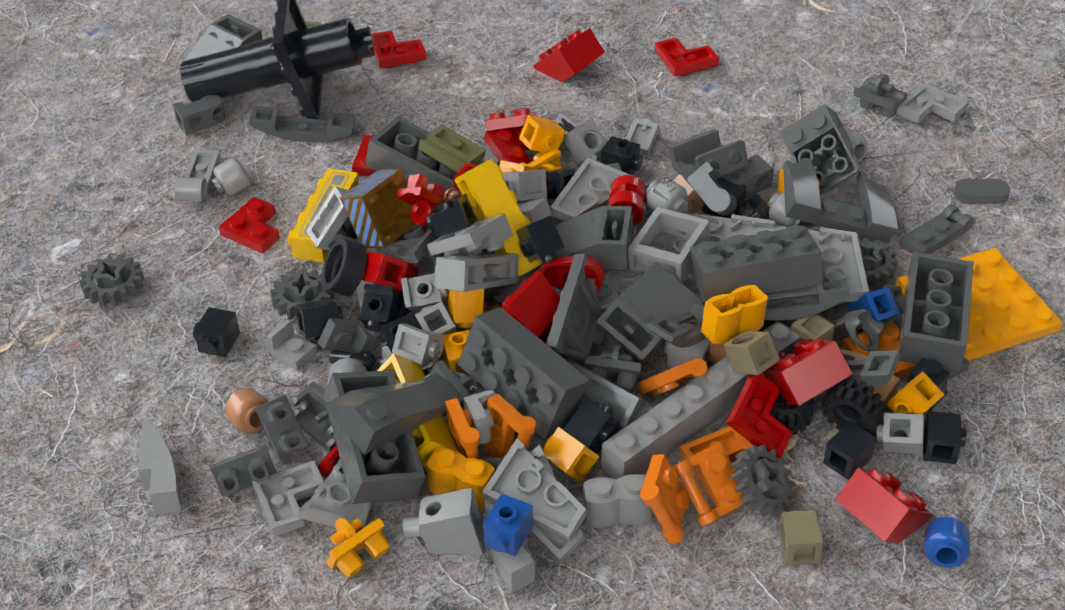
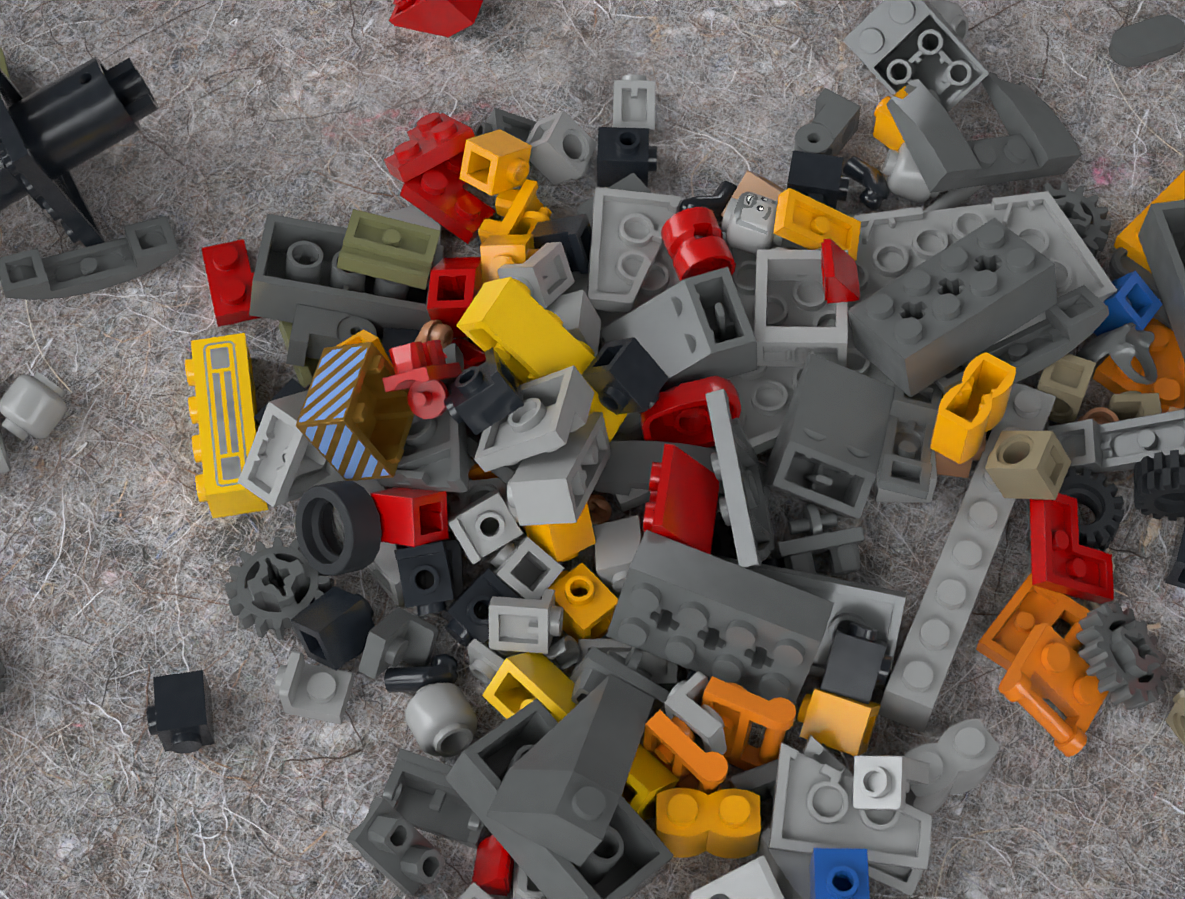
camera: 25 degrees left, 15 degrees up
red plate [219,197,280,254] -> none
nougat head [225,388,268,434] -> none
red plate [372,30,427,68] -> none
orange plate [637,358,707,396] -> none
orange plate [640,454,690,544] -> none
dark grey panel [668,129,749,177] -> none
leg [686,161,737,216] -> none
slope [763,338,852,406] -> none
dark grey plate [900,204,975,255] -> none
none -> light orange plate [773,188,861,261]
none -> red slope [821,239,861,304]
none -> bracket [853,756,930,811]

